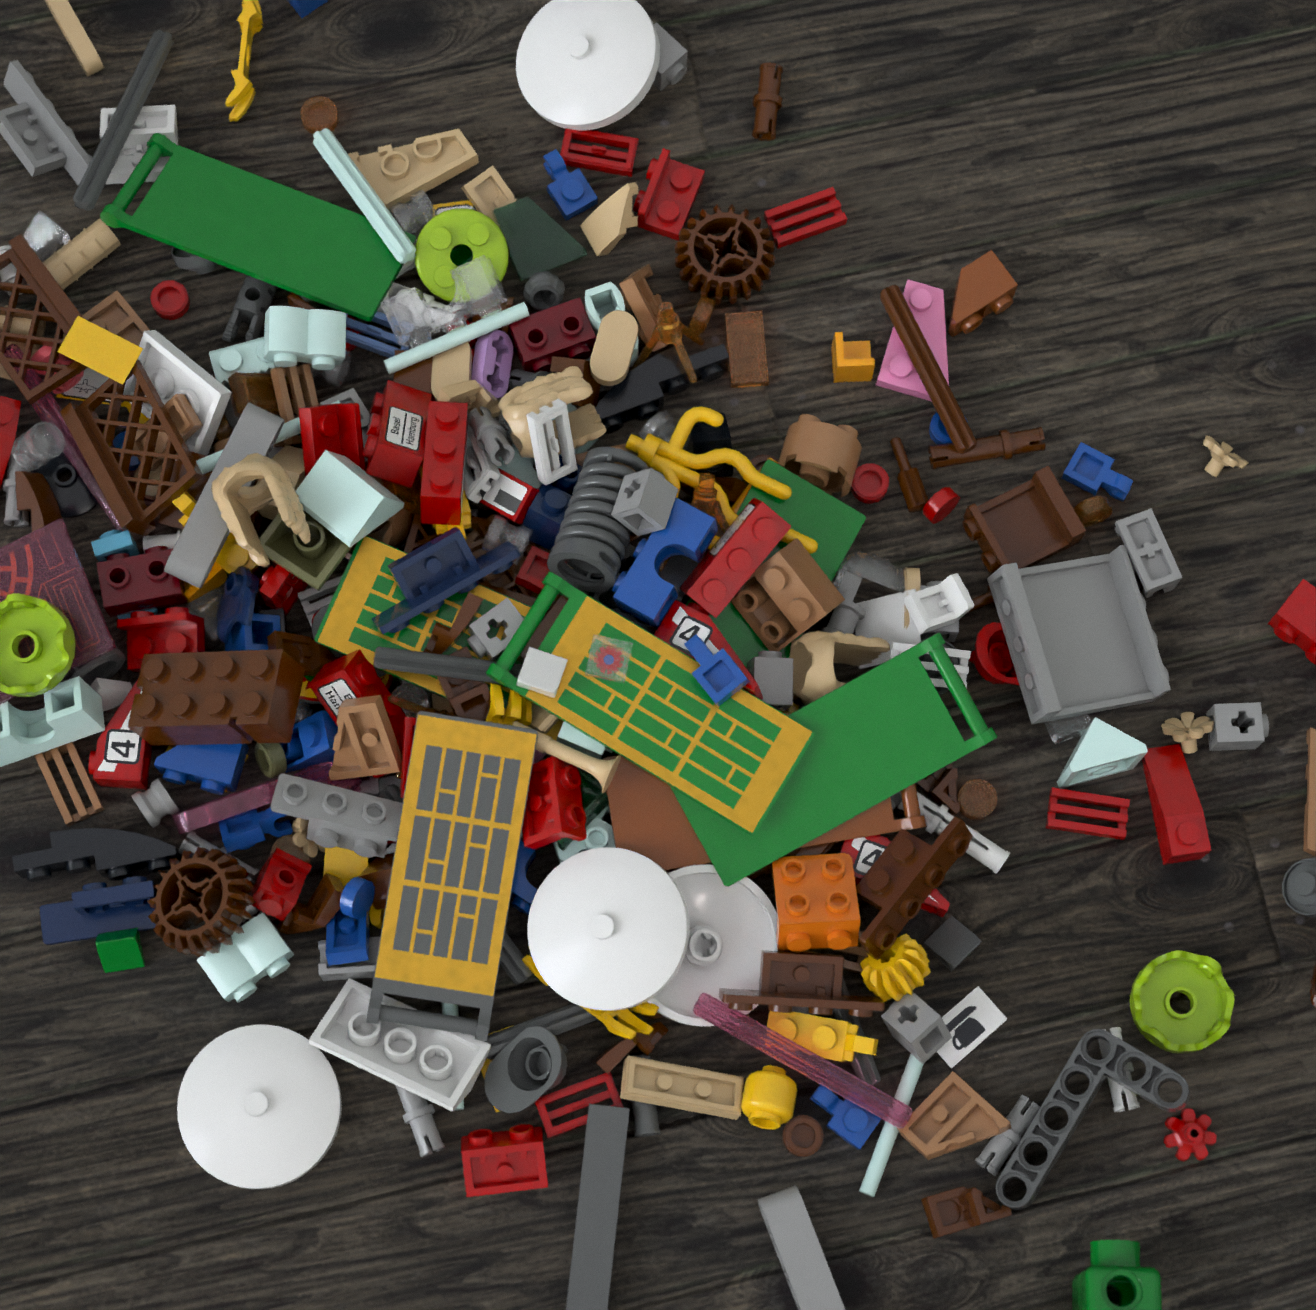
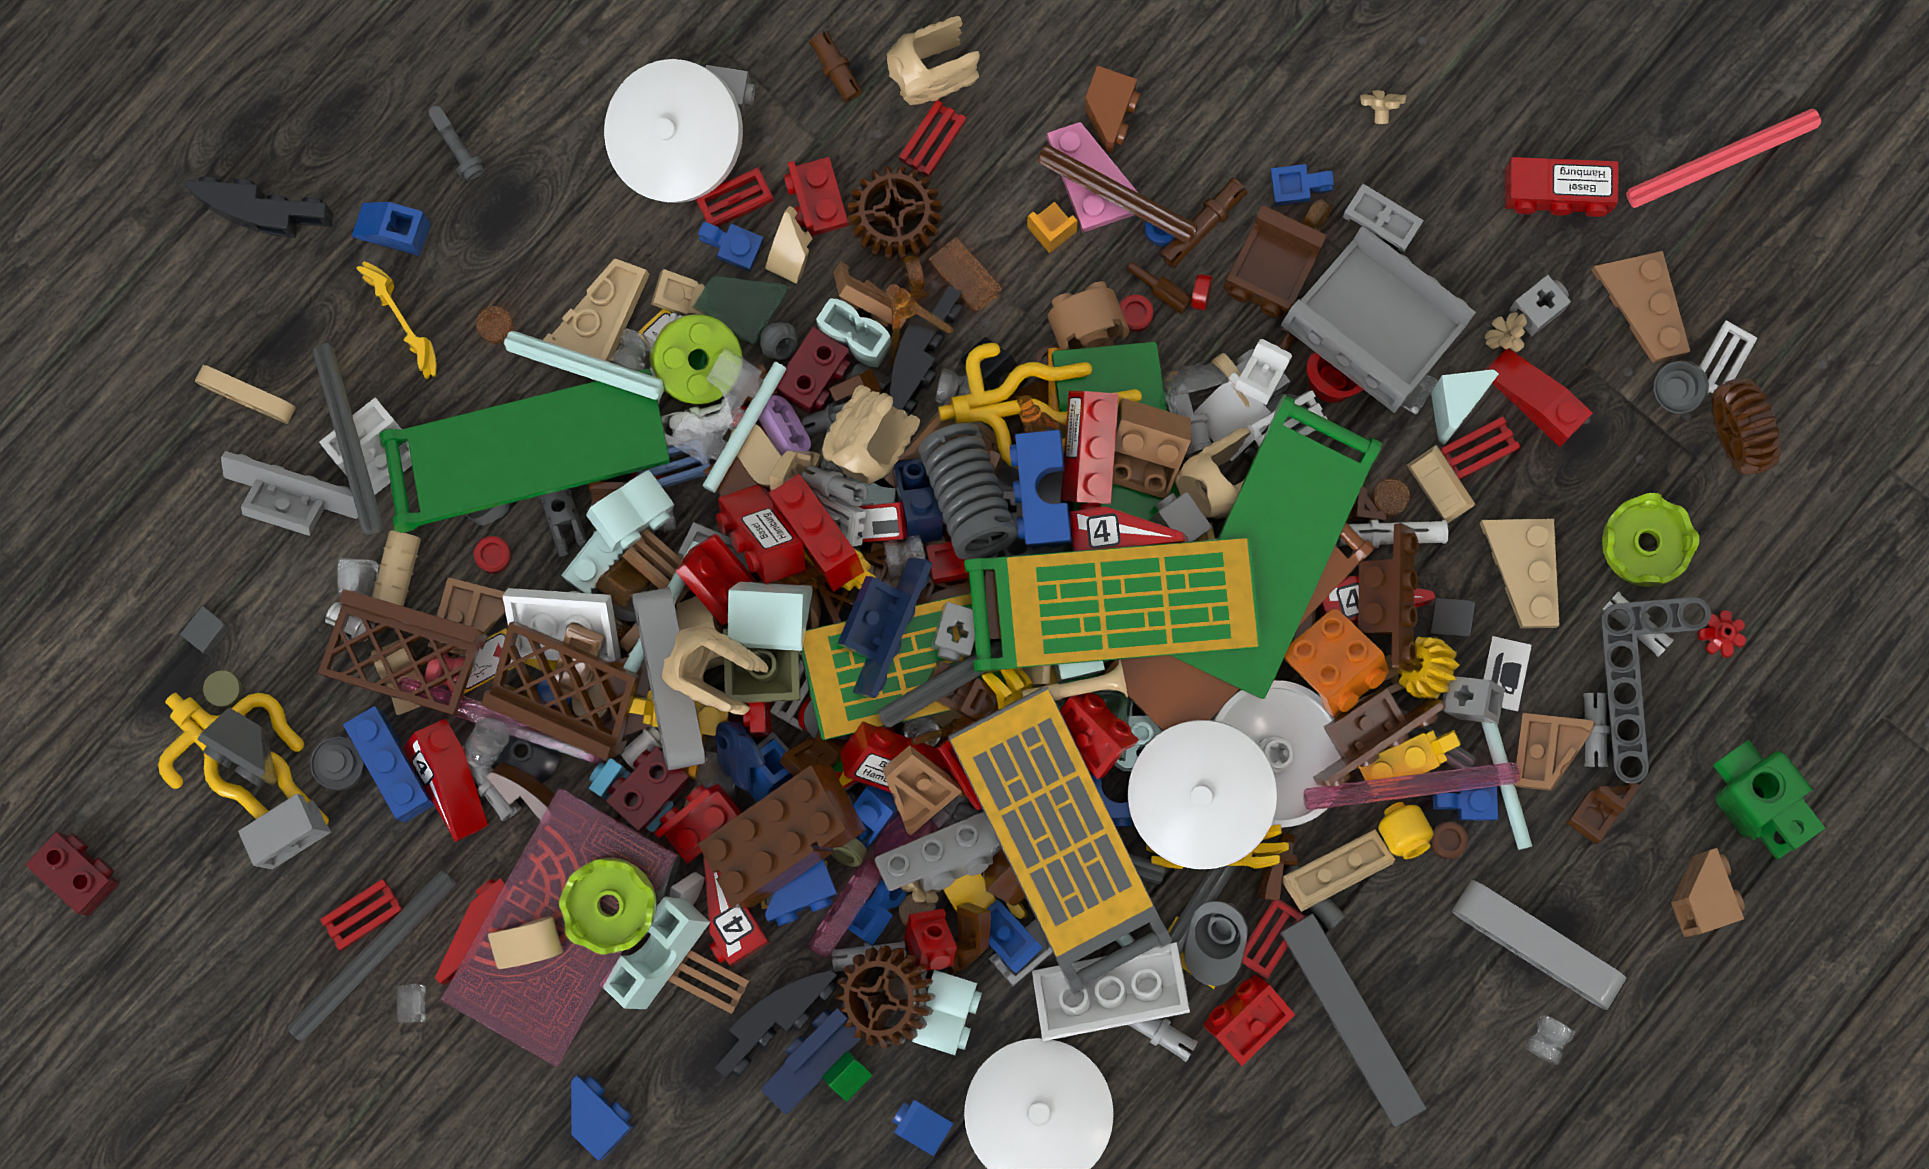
camera: 30 degrees left, 5 degrees up
yellow sticker [57,316,143,385] -> none
light grey wheel [131,778,180,828] -> none
blue tile [340,877,375,919] -> none
reddish brown slope [424,592,483,655] -> none
white slope [517,647,568,698] -> none
white tile [526,399,578,485] -> none
clear tile [585,634,633,684] -> none
tan tile [590,310,638,386] -> none
light grey brick [611,468,678,536] -> none
blue plate [684,634,750,707] -> none
none -> tan piece [886,16,980,105]
none -> blue slope [892,1099,954,1156]
none -> tan tile [1407,445,1476,524]
none -> tan wing [1480,519,1559,628]

